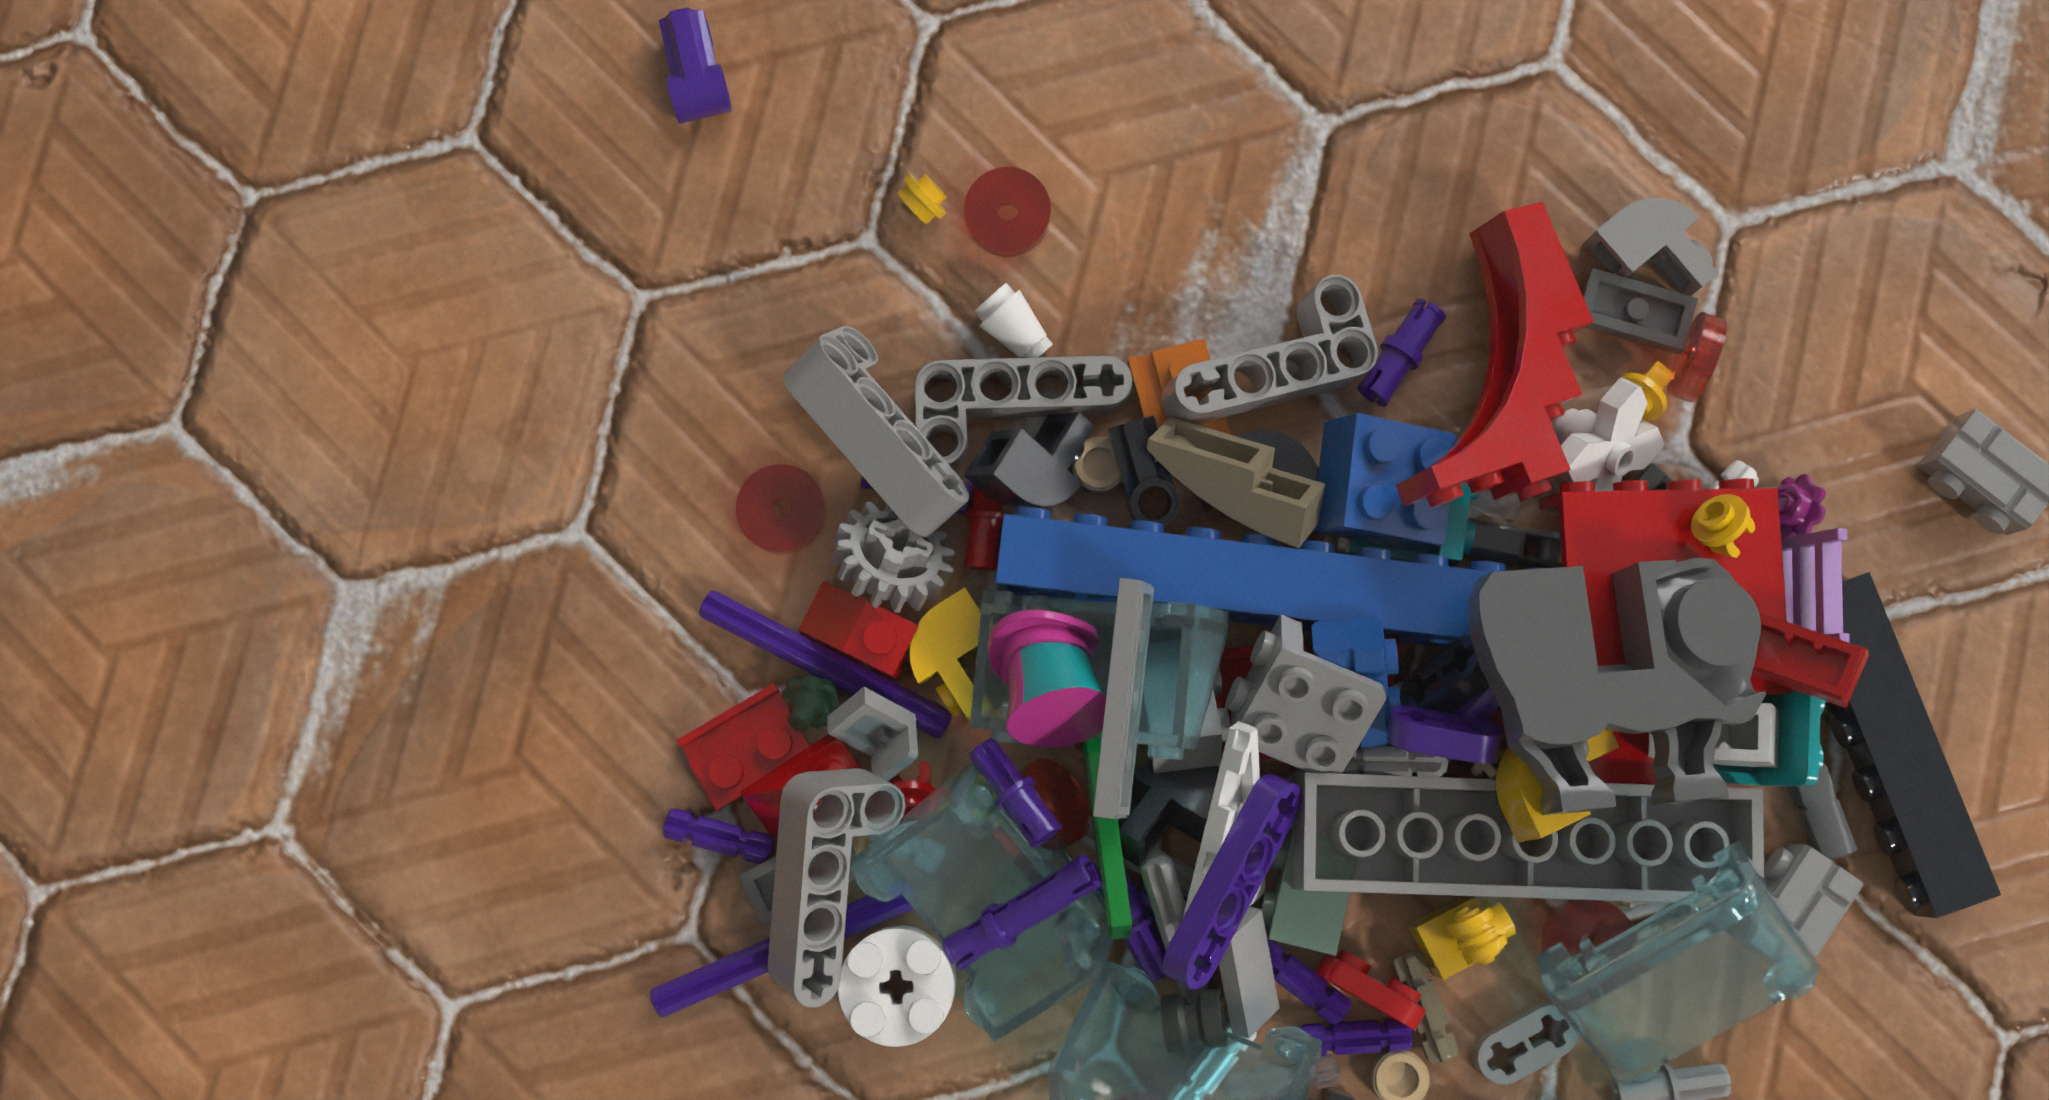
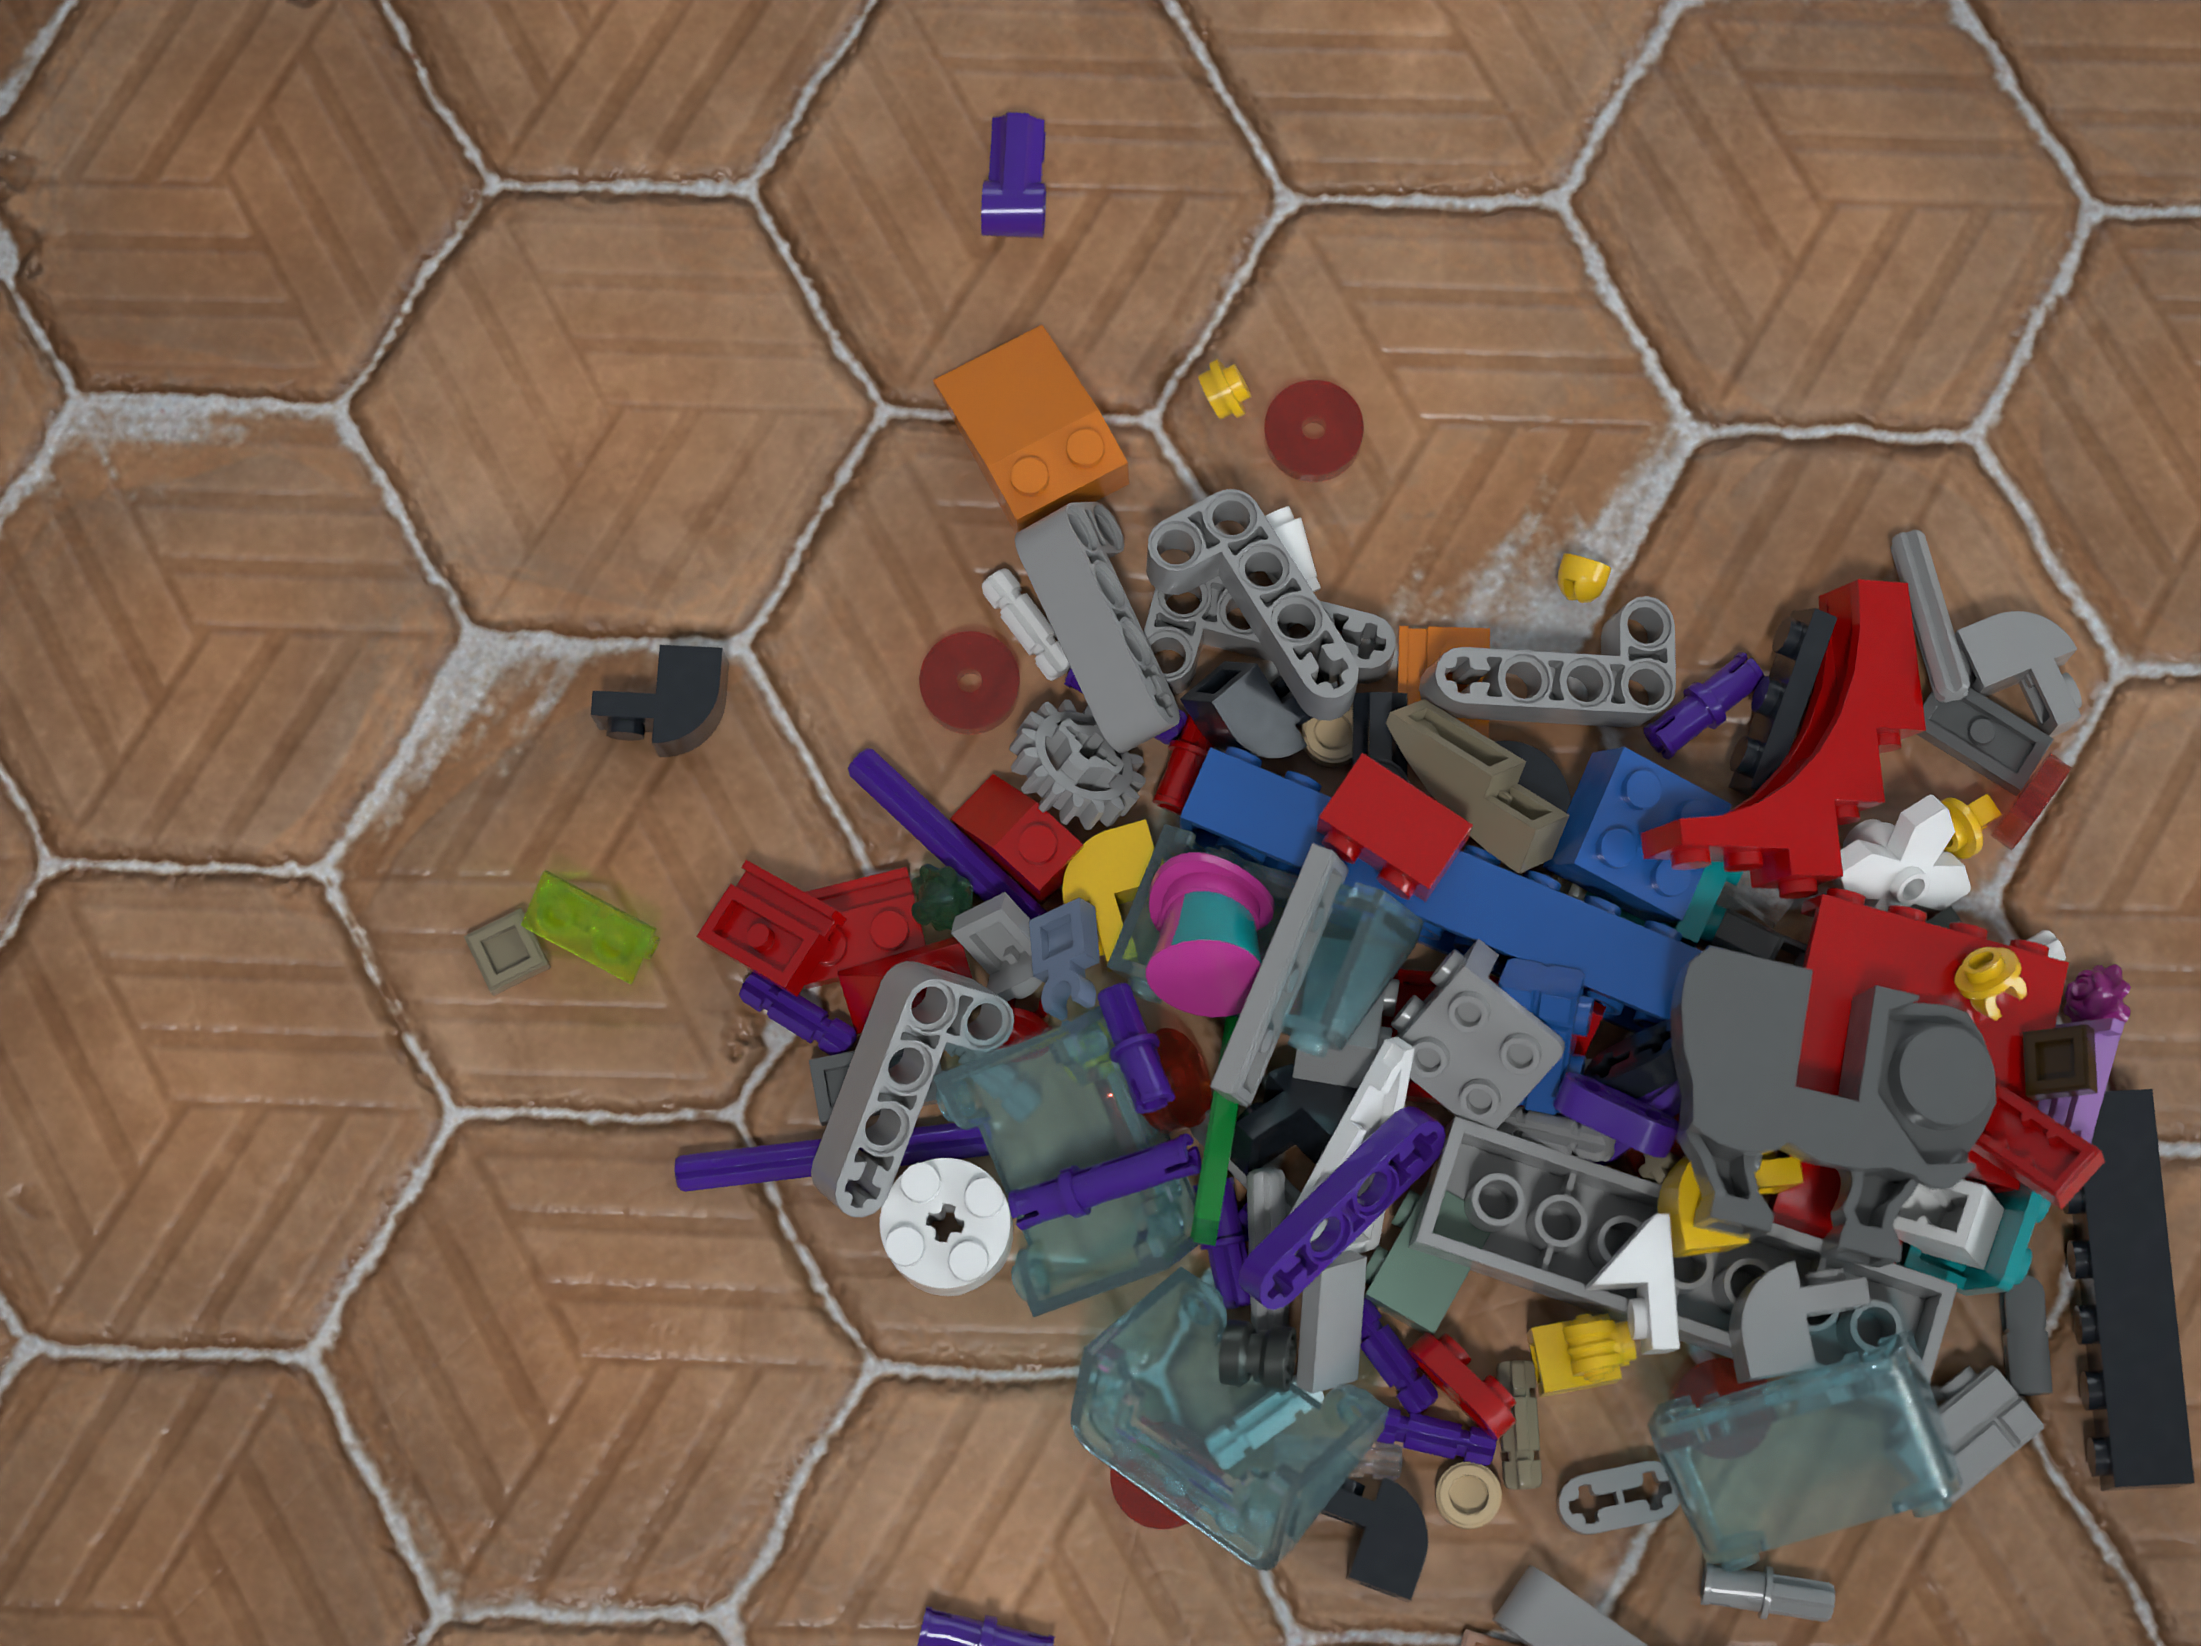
camera: 20 degrees right, 5 degrees down
none -> dark tan tile [464,908,551,996]
none -> clear neon green hinge [521,870,660,984]
none -> black brick [591,645,729,757]
none -> red plate [696,860,847,997]
none -> orange slope [933,325,1129,534]
none -> white axle [982,568,1071,681]
none -> sand blue plate [1029,897,1100,1021]
none -> light grey beam [1146,489,1359,721]
none -> red brick [1317,753,1473,902]
none -> yellow hinge [1557,553,1612,603]
none -> white slope [1585,1214,1680,1355]
none -> black plate [1728,608,1838,796]
none -> light grey brick [1729,1261,1871,1383]
none -> light grey axle [1891,530,1970,703]
none -> dark brown tile [2023,1024,2098,1101]

